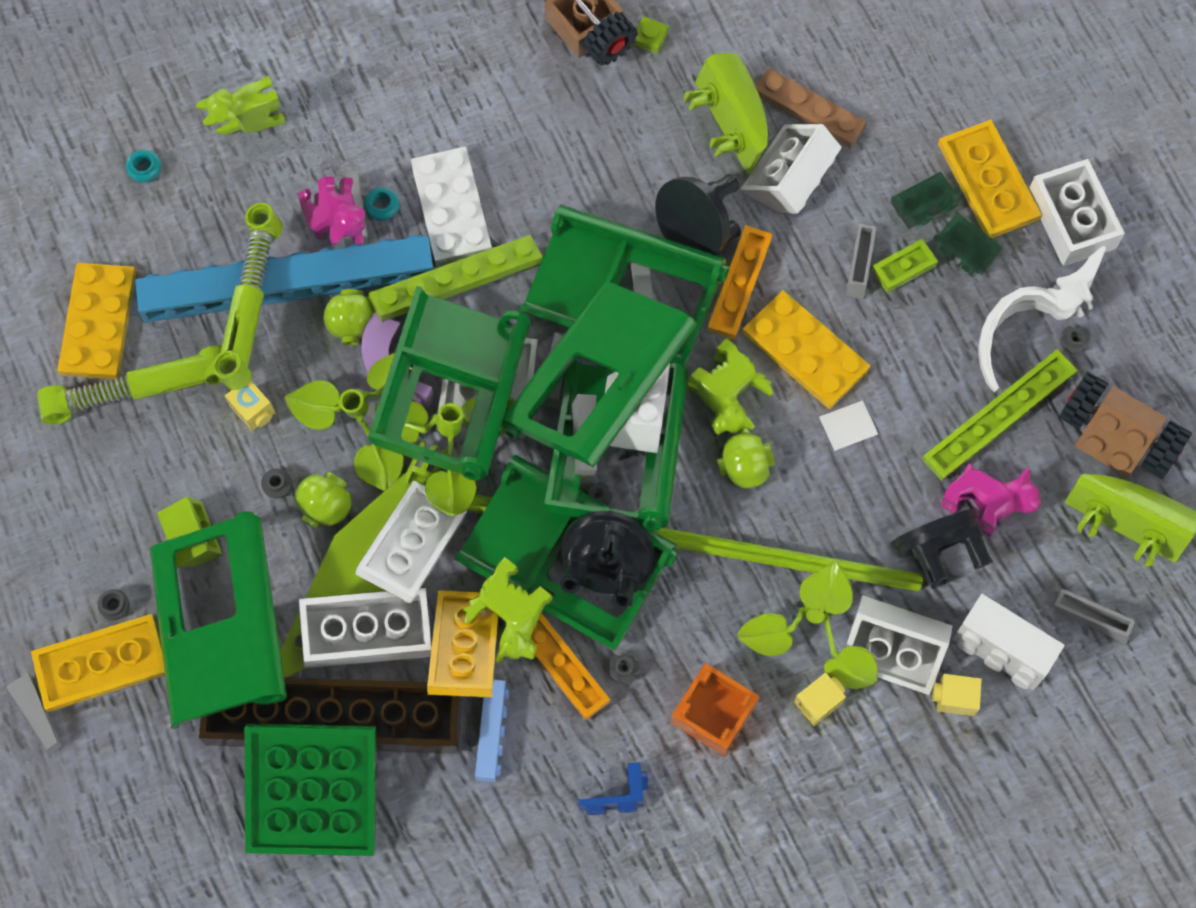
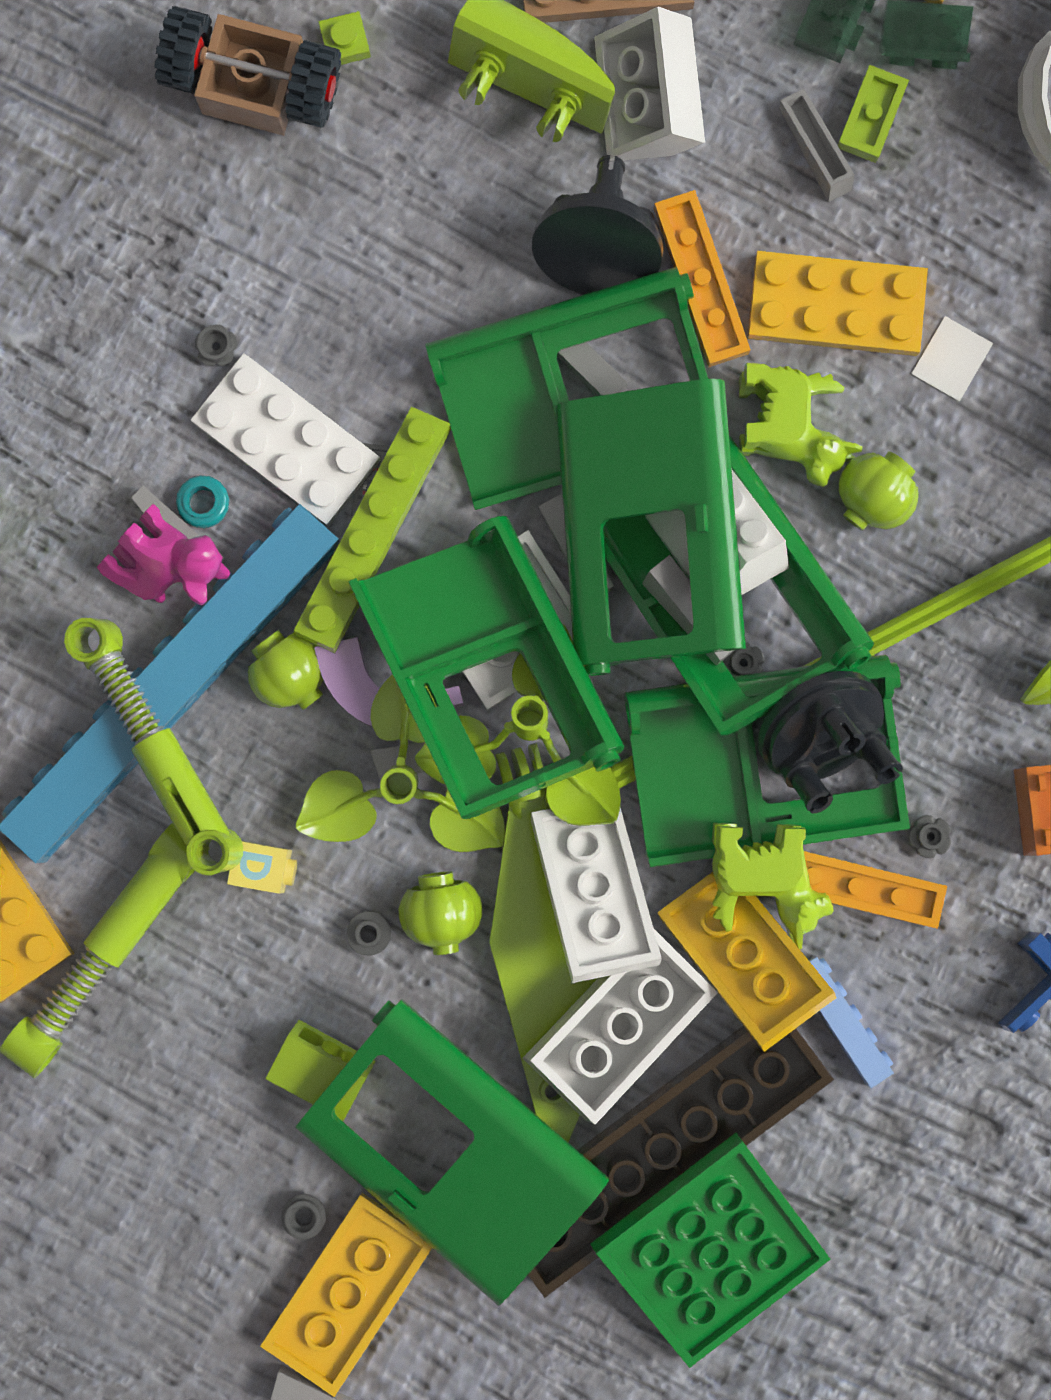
camera: 45 degrees left, 15 degrees up
none -> dark grey plate [195,324,238,366]

